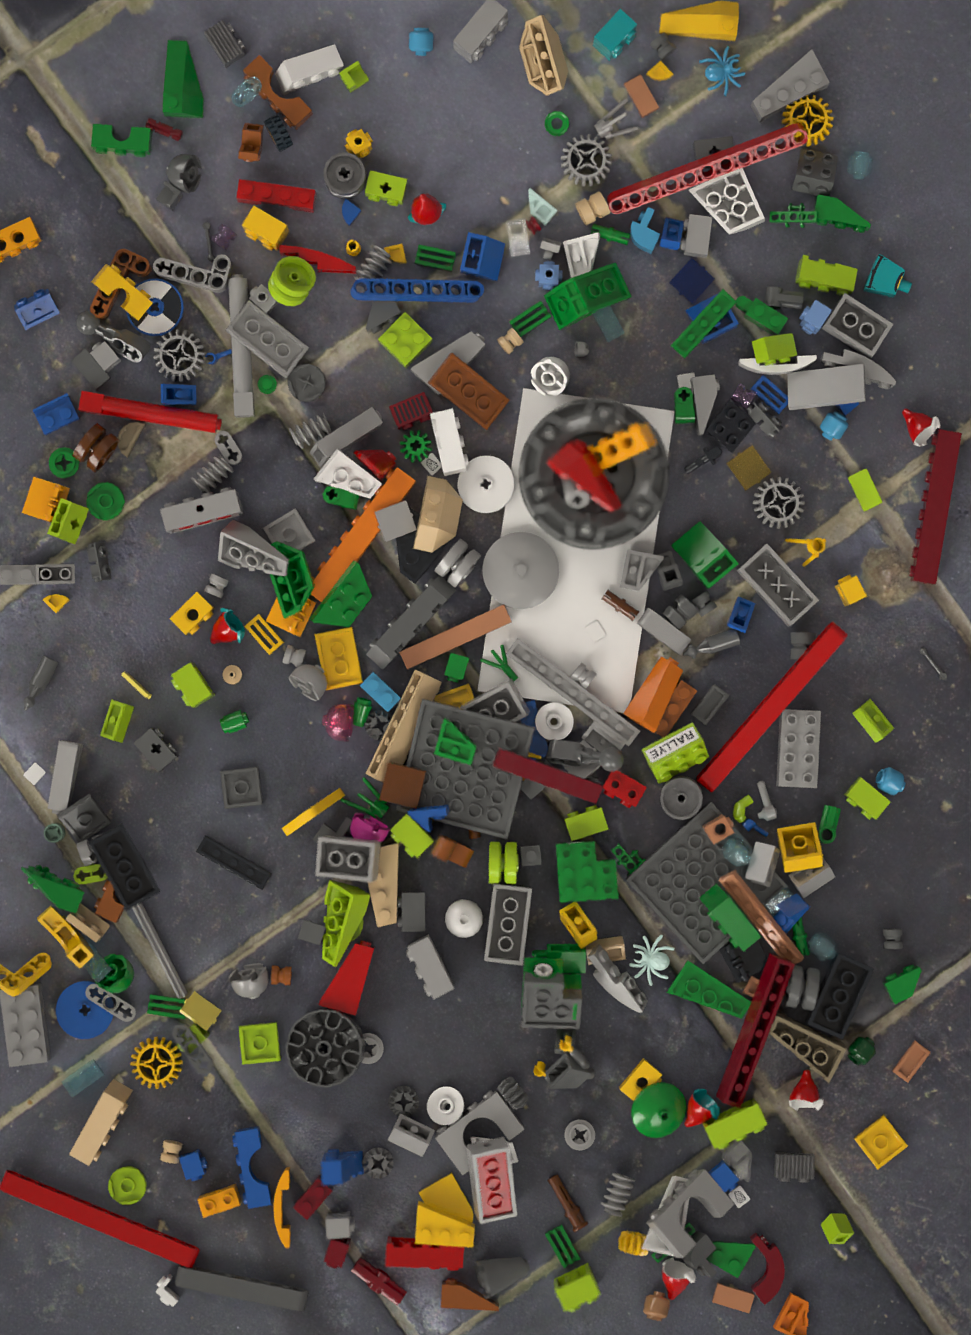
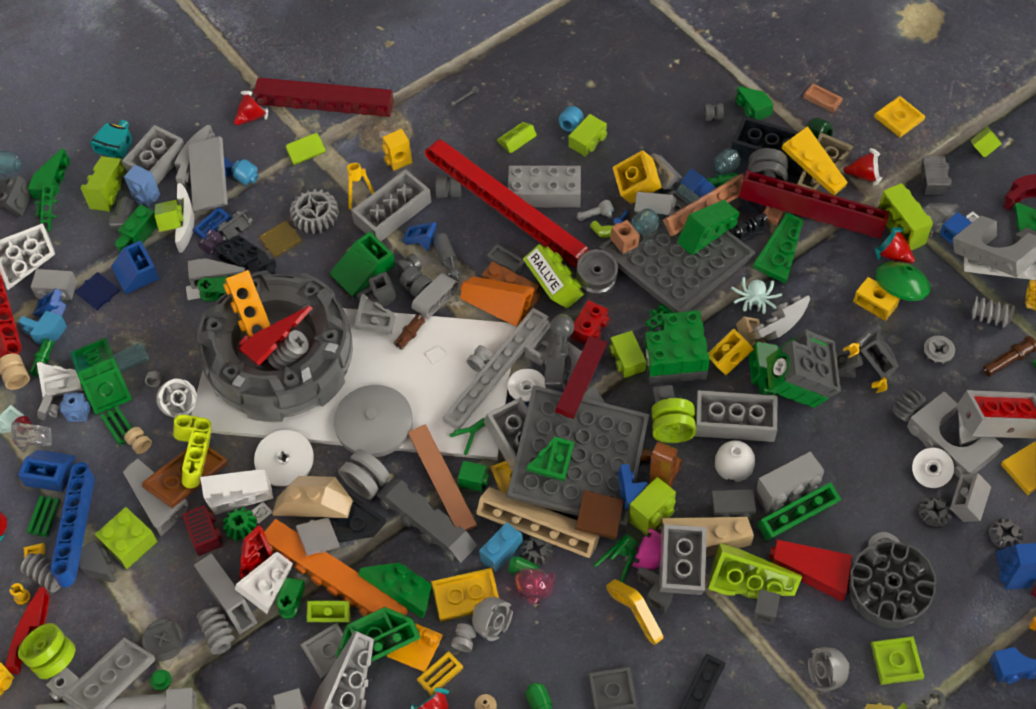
camera: 85 degrees left, 30 degrees down
dark orange wheel [271,965,292,986] -> none
green tile [671,289,737,359] -> none
green piece [817,805,841,844] -> none
none -> neon yellow beam [173,415,212,488]
none -> lime slope [307,601,351,622]
none -> green brick [756,482,841,542]
none -> yellow wing [781,126,848,195]

